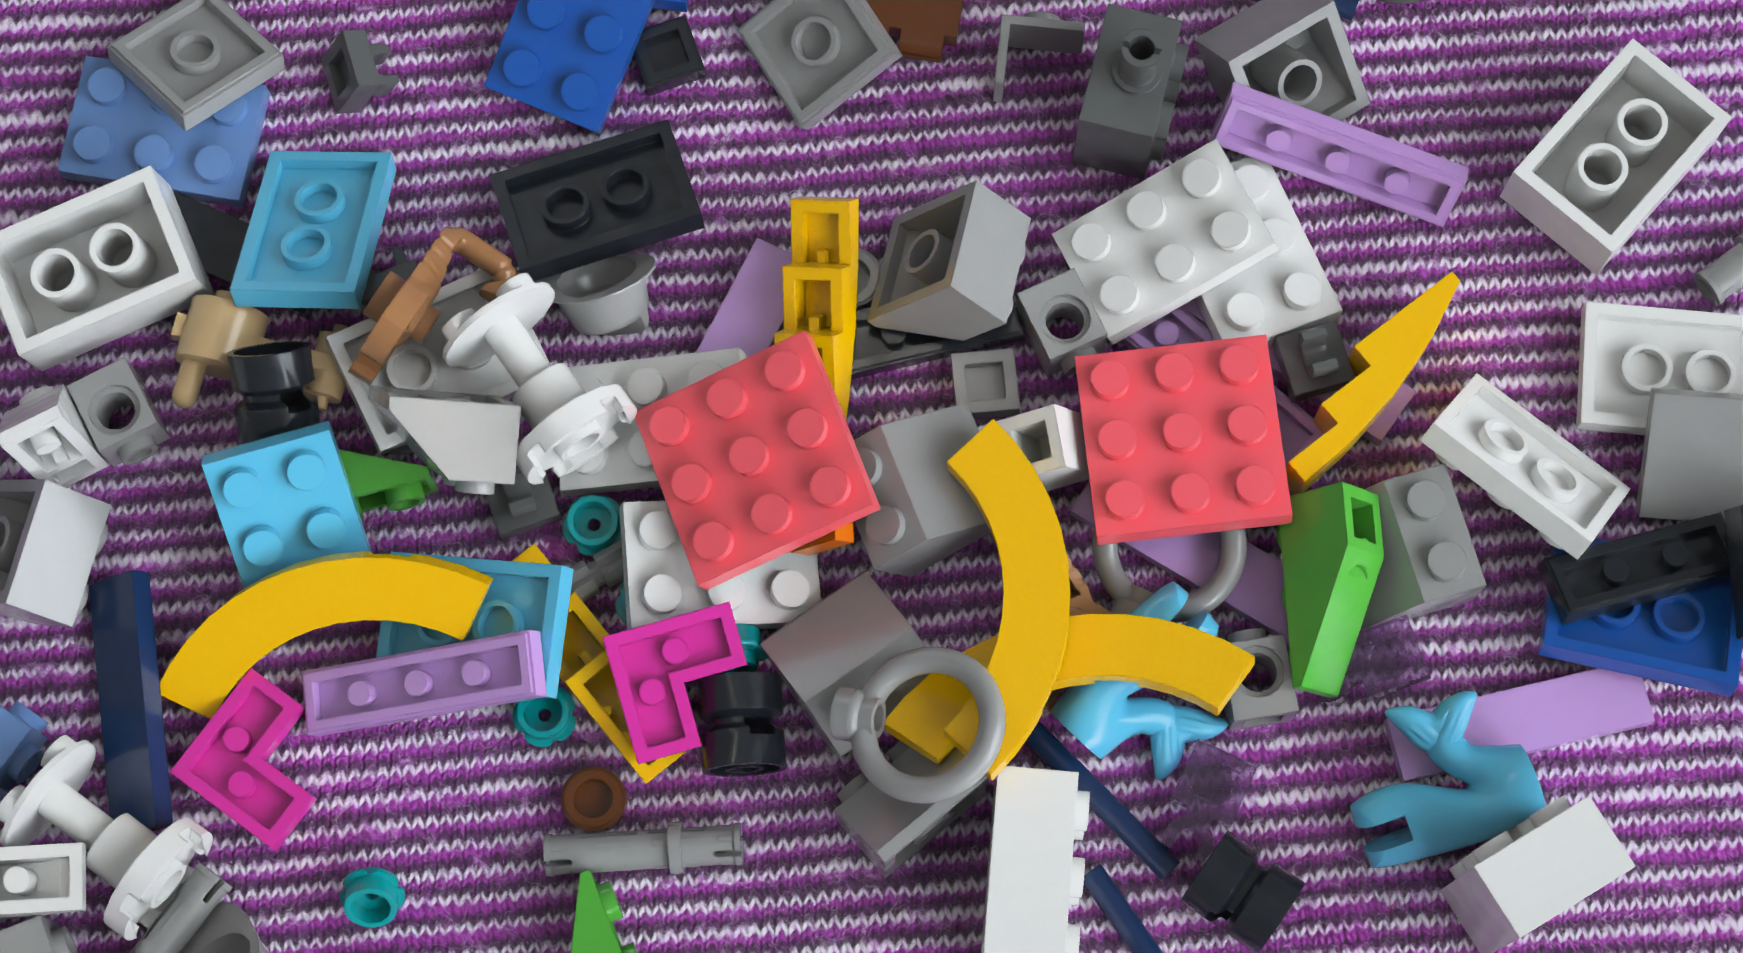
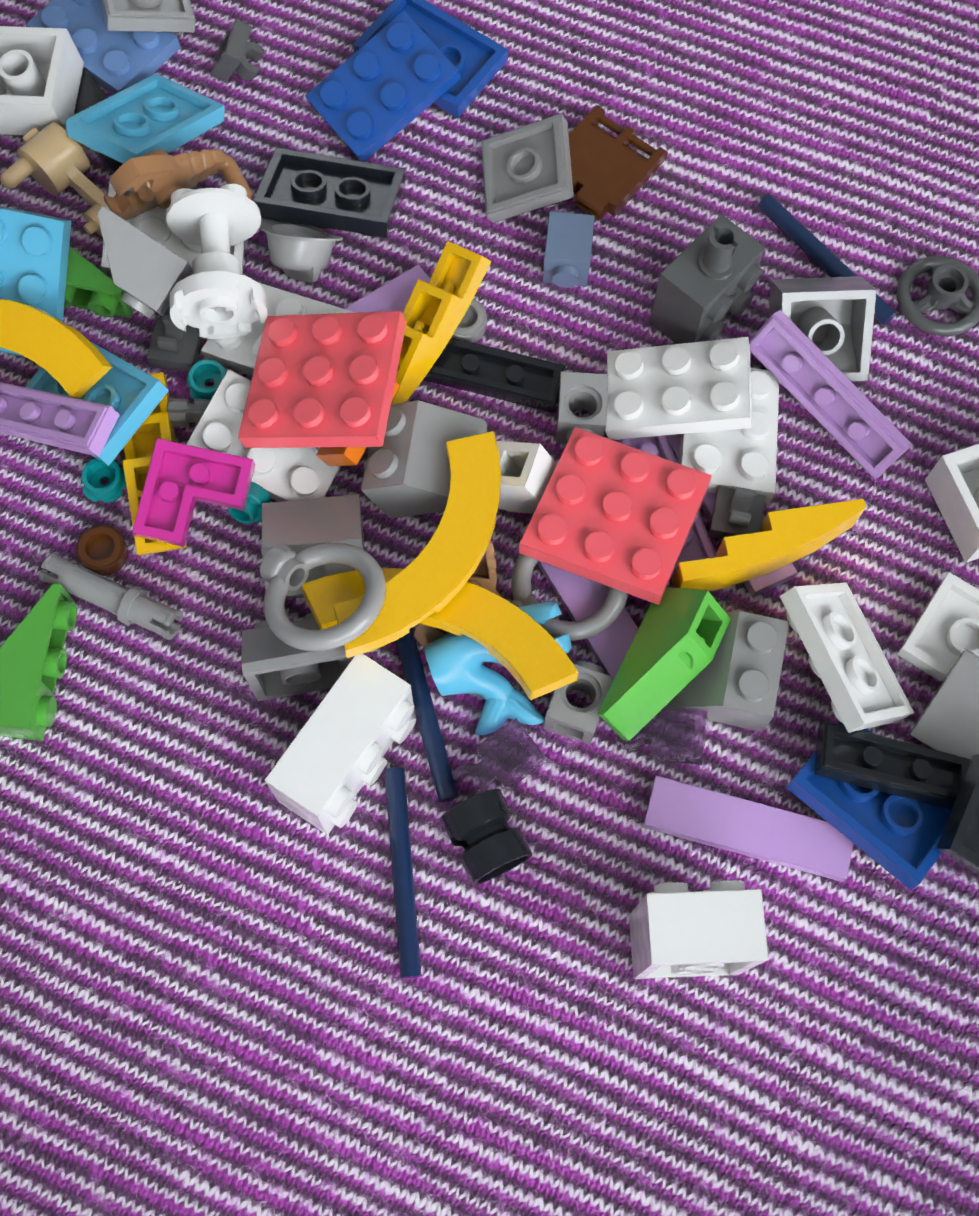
camera: 25 degrees right, 5 degrees down
black wheel [227,341,320,444] -> none
black tile [633,15,706,96] -> none
black wheel [698,672,787,777] -> none
light grey slope [867,180,1031,341] -> none
light grey tile [950,348,1020,419] -> none
light grey bracket [993,11,1085,102] -> none
medium azure piece [1350,691,1546,868] -> none
none -> sand blue brick [542,211,595,288]

